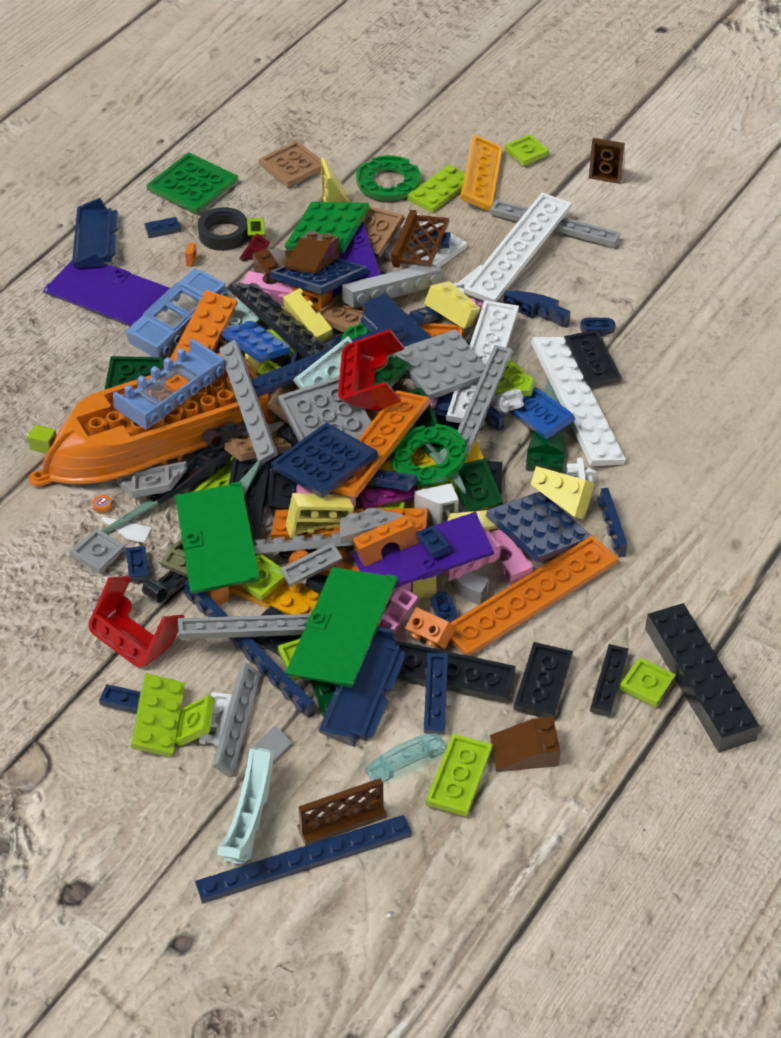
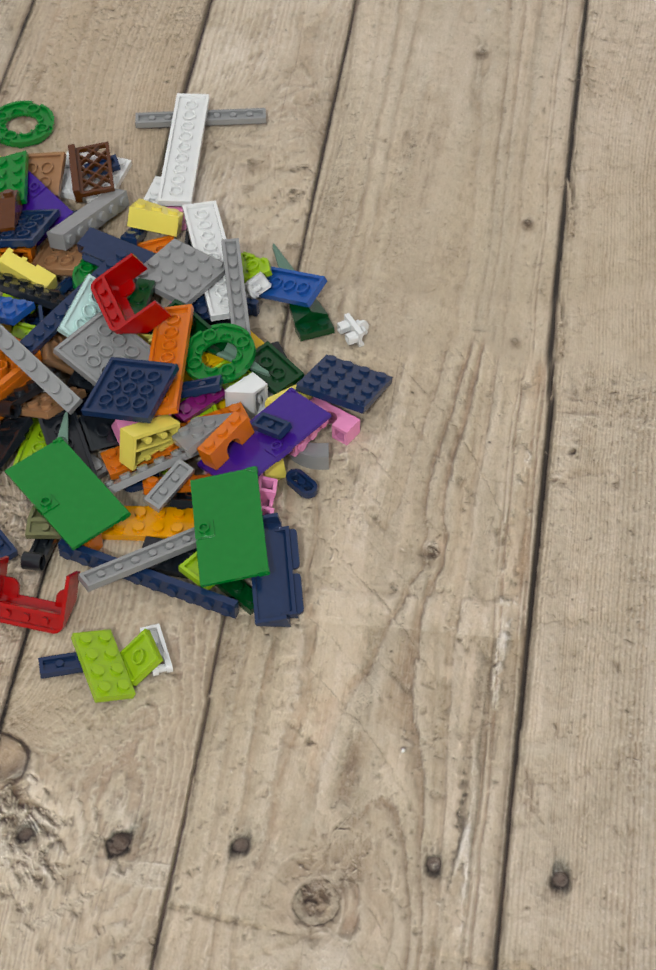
camera: 25 degrees left, 0 degrees up
dark blue plate [195,815,412,904] -> none
light grey plate [212,663,261,777] -> none
light aqua arch [217,747,275,864] -> none
lime plate [239,553,286,601] -> none
light grey slope [248,726,292,763] -> none
reddish brown fence [298,778,387,846] -> none
clear light blue slope [365,733,447,782] -> none
black plate [396,641,516,703] -> none
orange brick [405,607,456,649] -> none
lime plate [407,164,465,213] -> none
dark blue plate [424,653,448,734] -> none
lime plate [426,733,493,817] -> none
orange plate [450,535,618,656] -> none
light orange plate [460,134,503,211] -> none
reddish brown slope [490,717,561,772] -> none
dark blue slope [503,291,571,328] -> none
lime plate [504,134,549,166] -> none
black plate [513,642,573,717] -> none
white plate [531,337,626,466] -> none
light yellow wedge [531,466,595,520] -> none
black plate [564,330,621,388] -> none
dark blue plate [580,317,615,335] -> none
reddish brown slope [589,138,625,184] -> none
black plate [590,644,629,717] -> none
dark blue plate [597,487,627,558] -> none
lime plate [619,657,676,707] -> none
black brick [645,603,760,753] -> none

